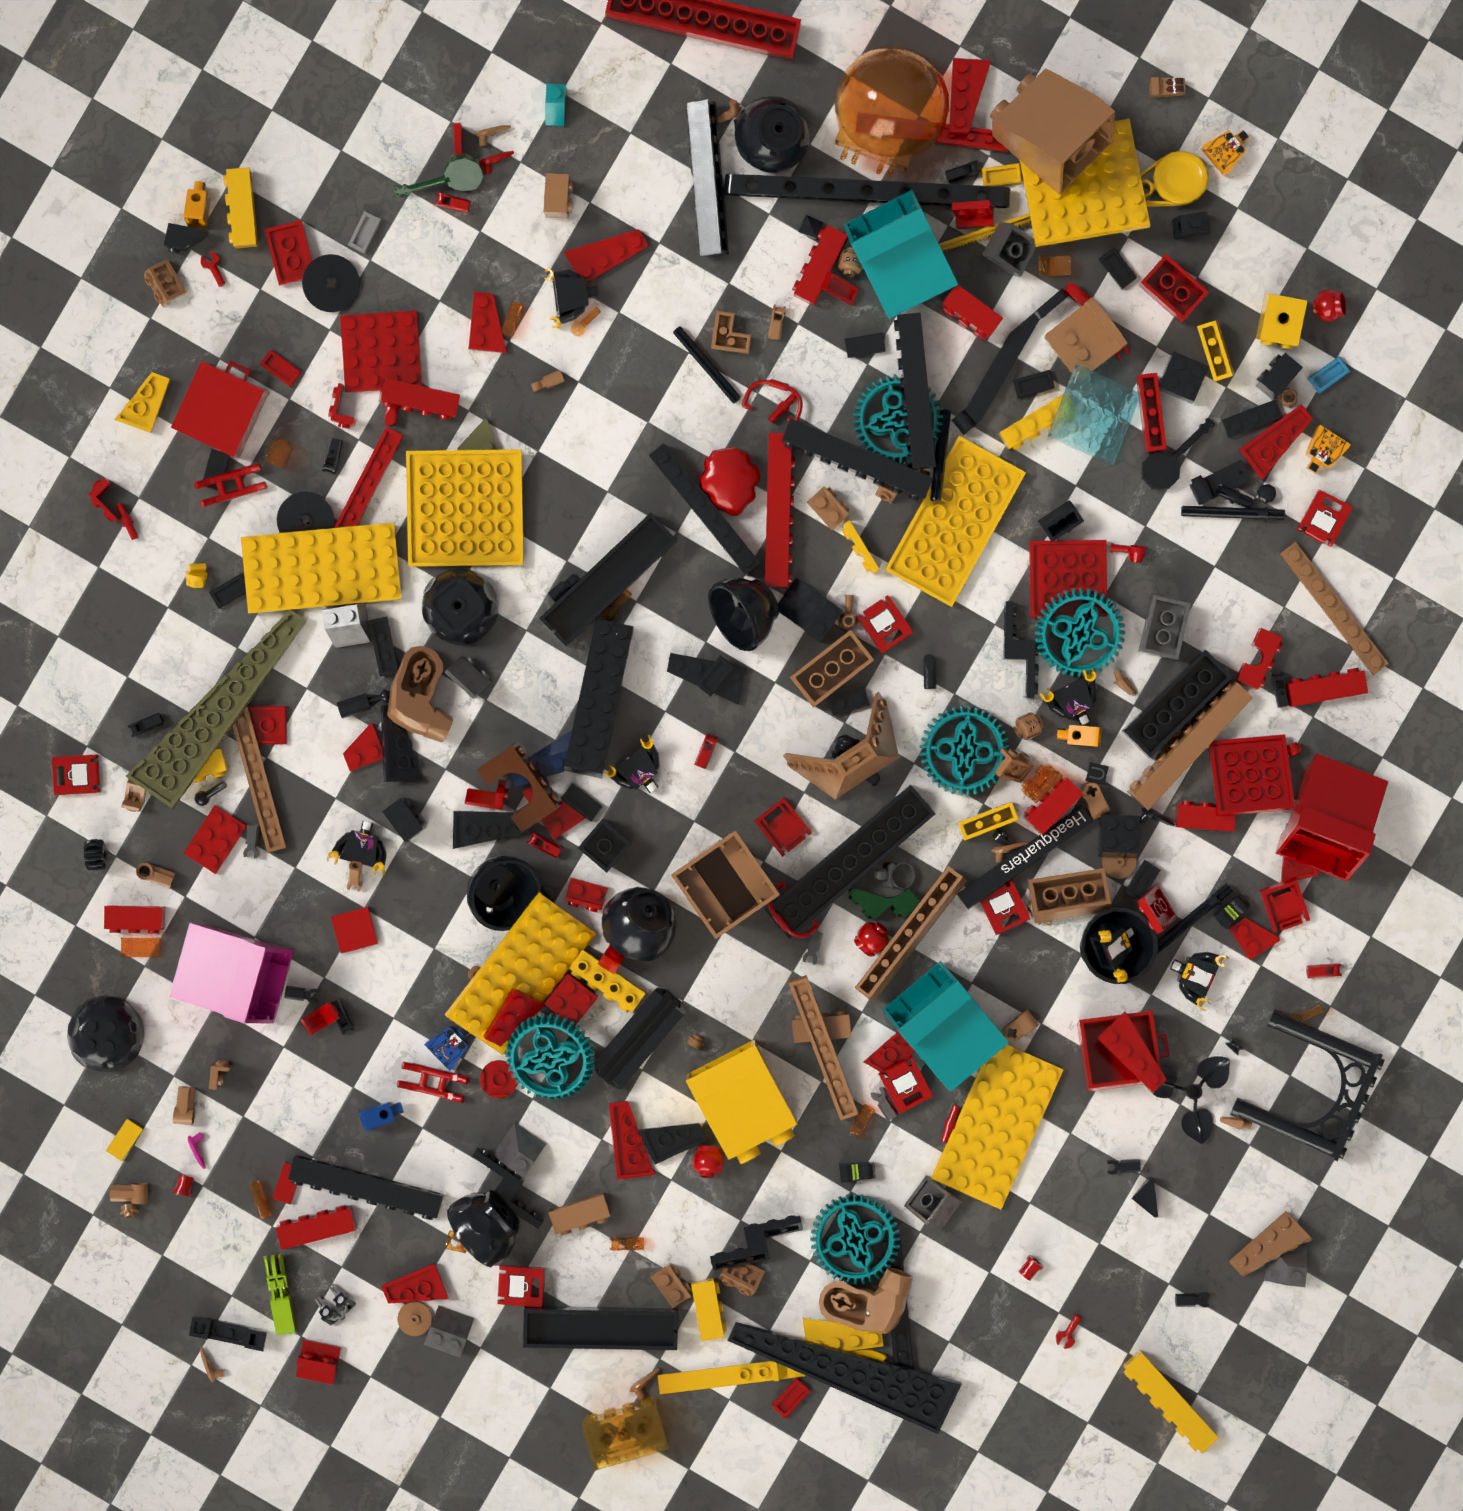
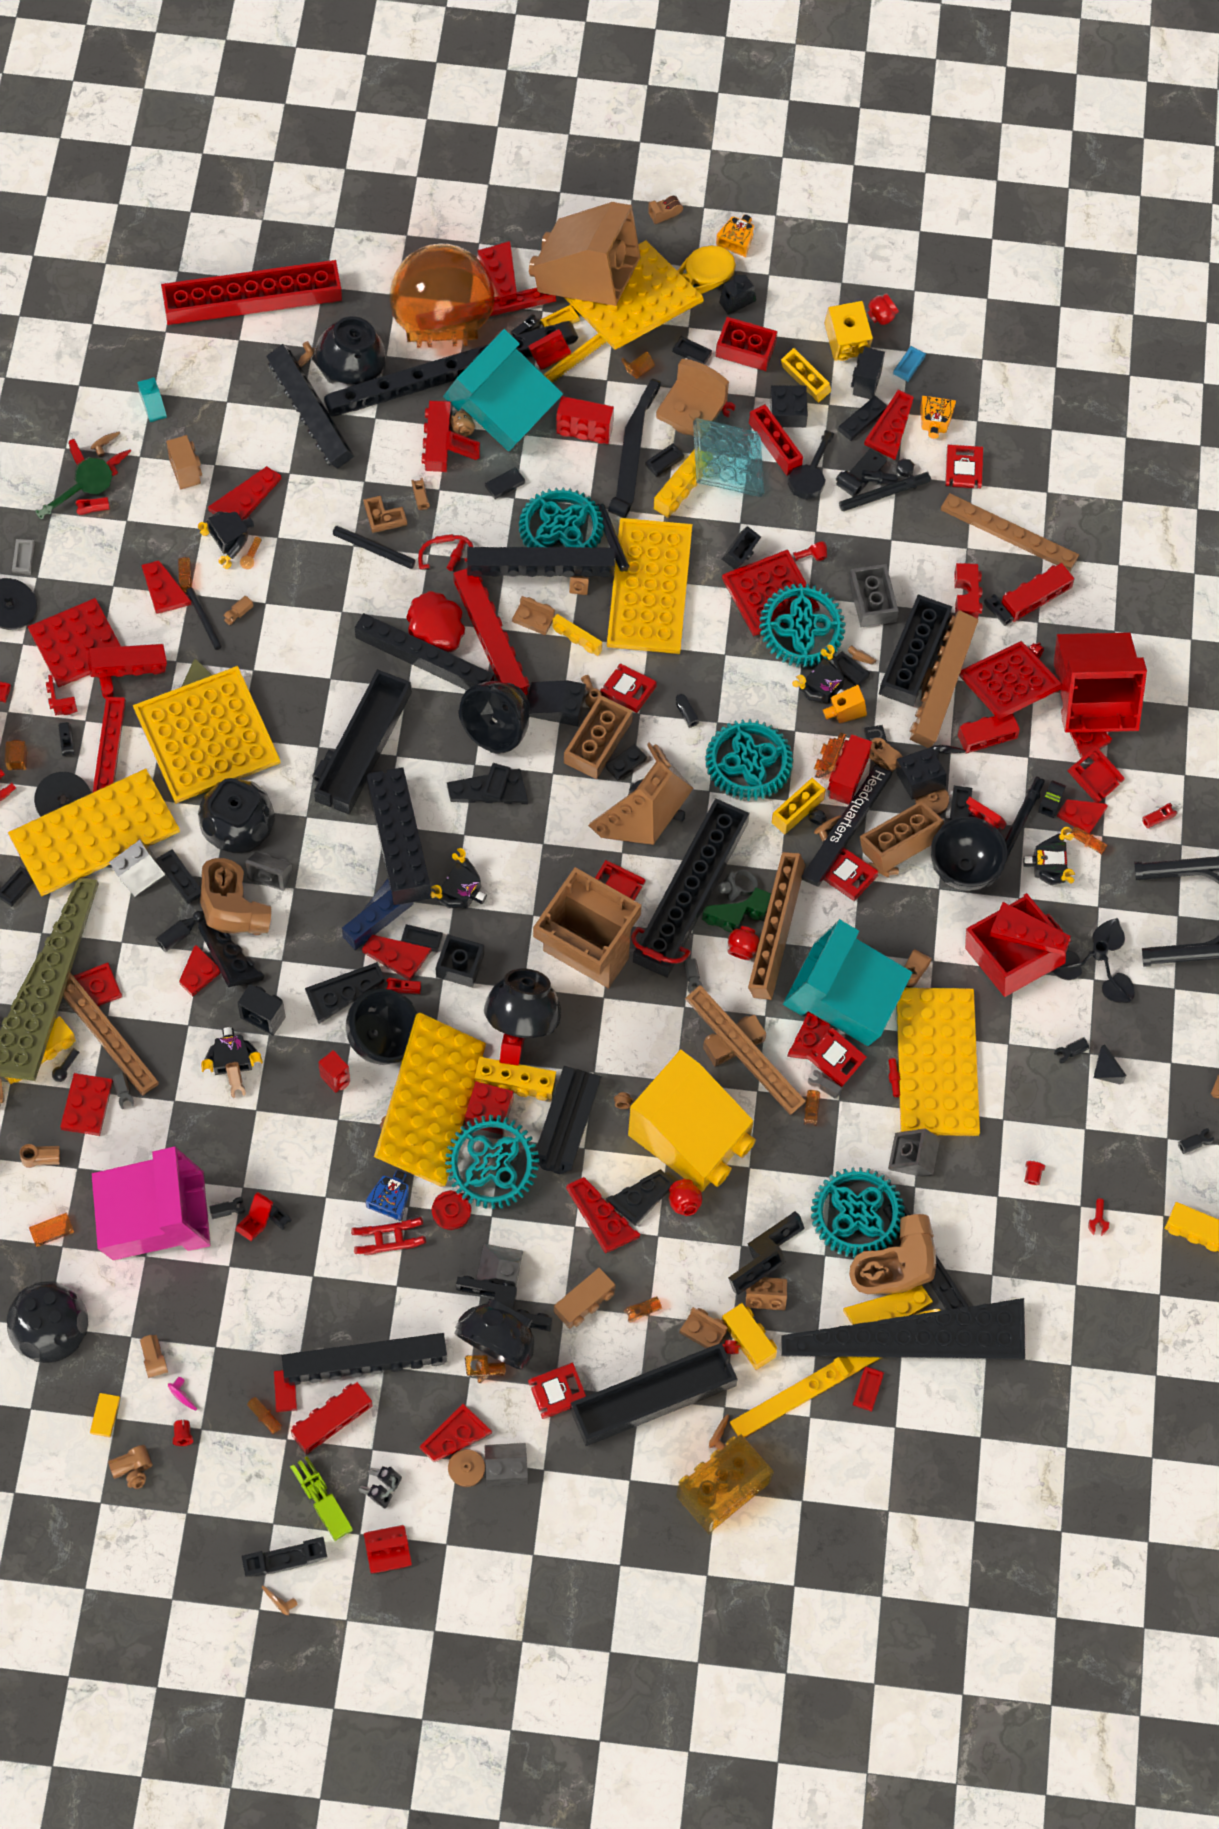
camera: 25 degrees left, 25 degrees down
red brick [104,905,165,934] -> none
medium nougat bracket [209,1060,233,1090] -> none
red tile [331,907,378,954] -> none
blue torso [358,1102,404,1131] -> none
red bracket [465,779,509,810] -> none
reddish brown arch [477,741,562,832] -> none
red wing [483,988,545,1047] -> none
red bracket [565,878,608,913] -> none
clear orange bar [603,590,632,621] -> none
red bar [694,733,718,769] -> none
black slope [798,215,824,240] -> none
black leg [839,1162,876,1183] -> none
black brick [894,312,936,470] -> none
dark grey brick [982,222,1037,276] -> none
medium nougat bracket [995,748,1034,783] -> none
black bracket [1003,601,1039,698] -> none
medium nougat head [1014,712,1044,740] -> none
red bar [1064,282,1091,307] -> none
torso [1089,923,1134,983] -> none
medium nougat bar [1220,1117,1252,1130] -> none
black bush [1225,1037,1244,1056] -> none
medium nougat plate [1279,388,1298,407] -> none
clear orange bar [1289,1005,1323,1023] -> none
none -> black bar [186,587,222,650]
none -> red brick [318,1050,350,1093]
none -> red plate [722,1340,741,1354]
none -> black tile [836,651,870,686]
none -> clear orange axle [1071,827,1108,855]

